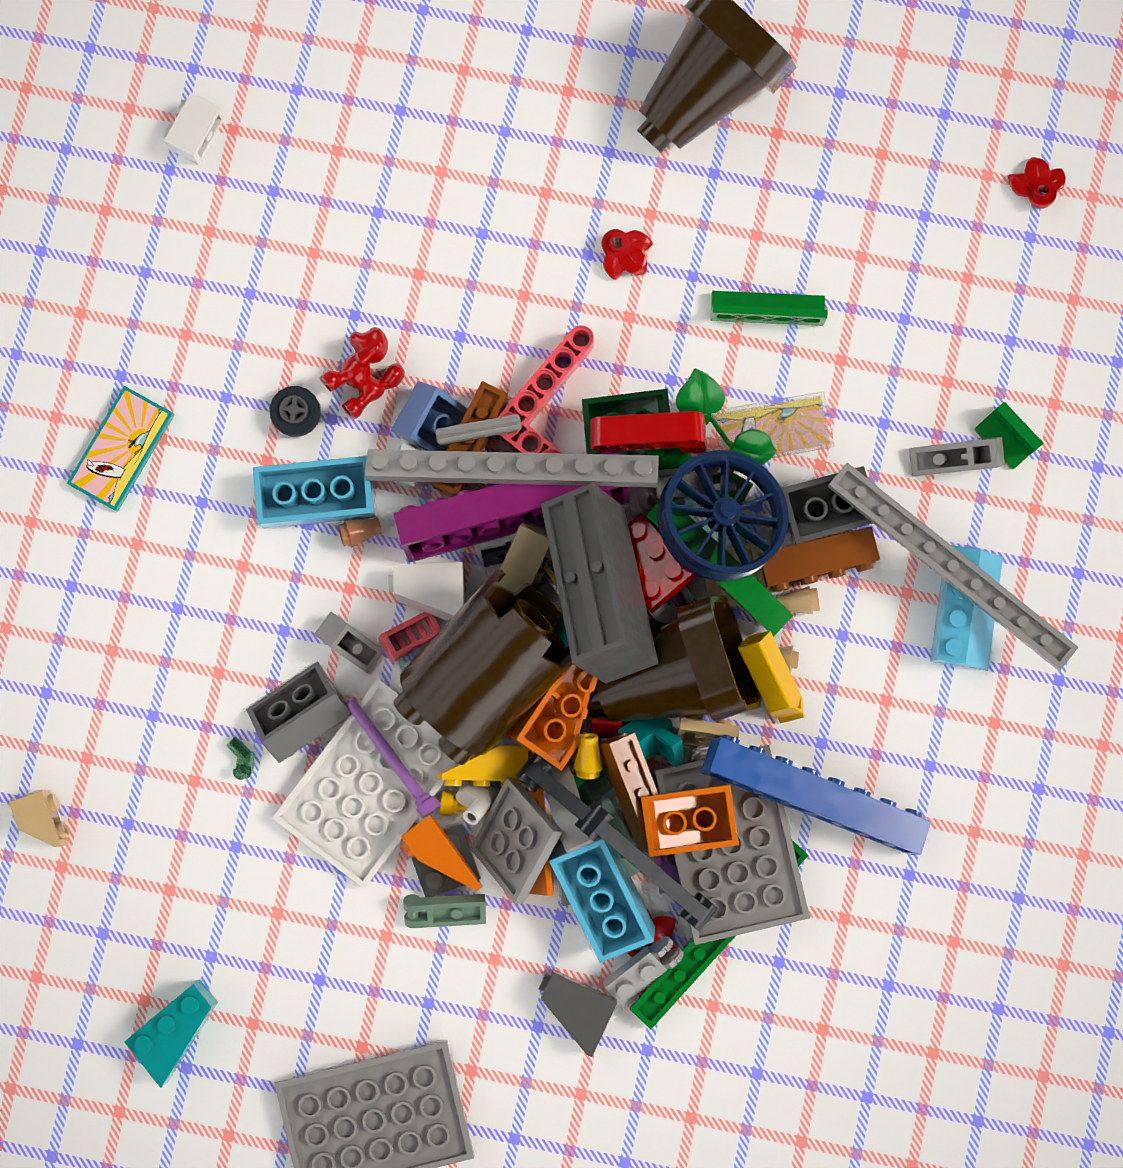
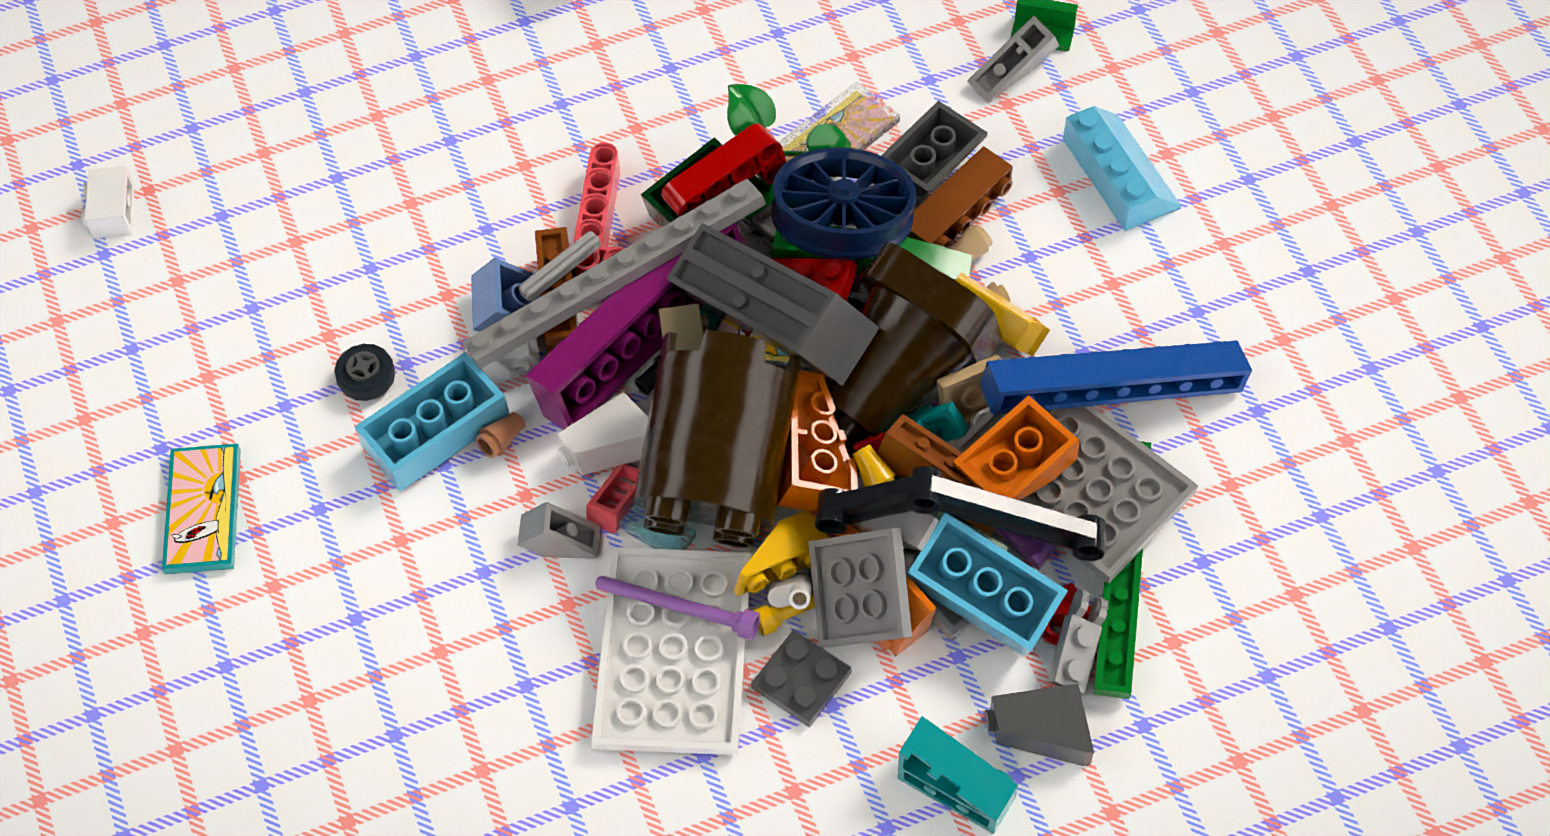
camera: 35 degrees left, 25 degrees down
clear green arm [226,736,254,780] -> none
dark grey slope [246,661,352,763] -> none
red animal [319,327,405,420] -> none
orange slope [401,814,483,891] -> none
sand green plate [403,894,486,928] -> none
red plate [601,229,653,280] -> none
green fence [710,290,828,326] -> none
light grey plate [827,462,1079,671] -> none
none -> teal wedge [897,716,1018,834]

